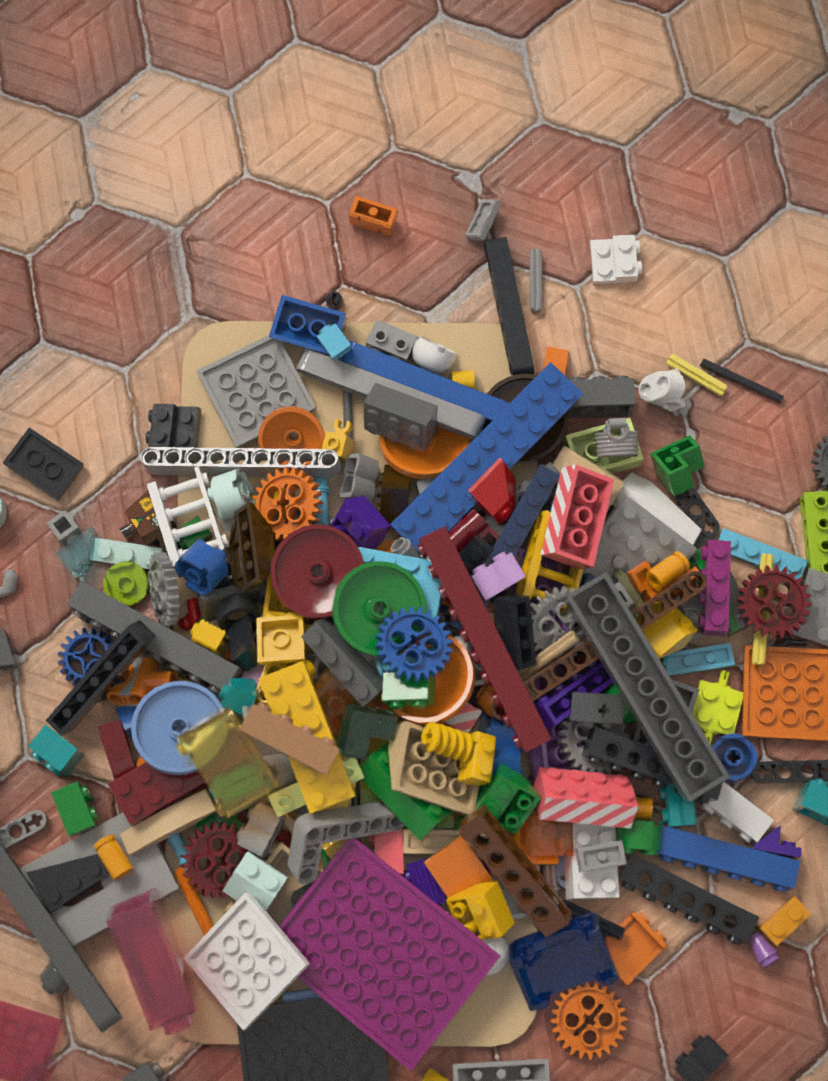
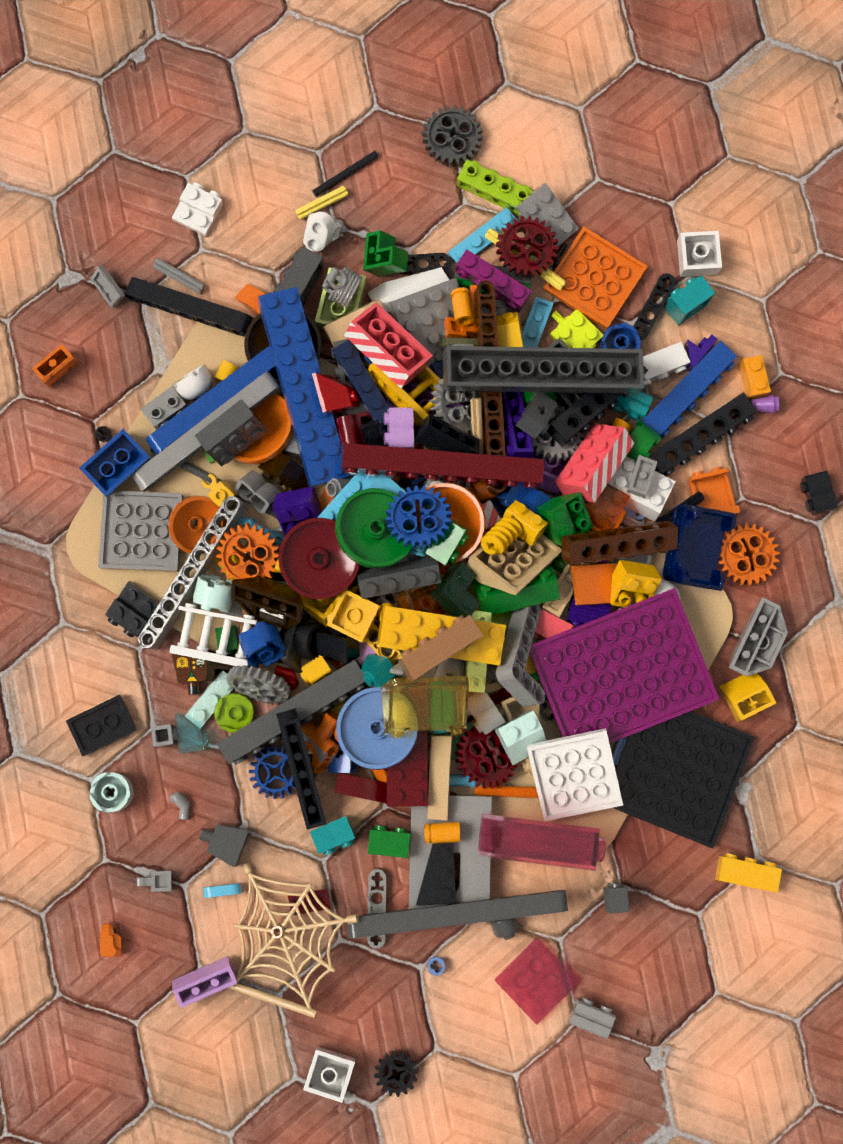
camera: 65 degrees left, 5 degrees up
medium azure brick [317,324,352,362] -> none

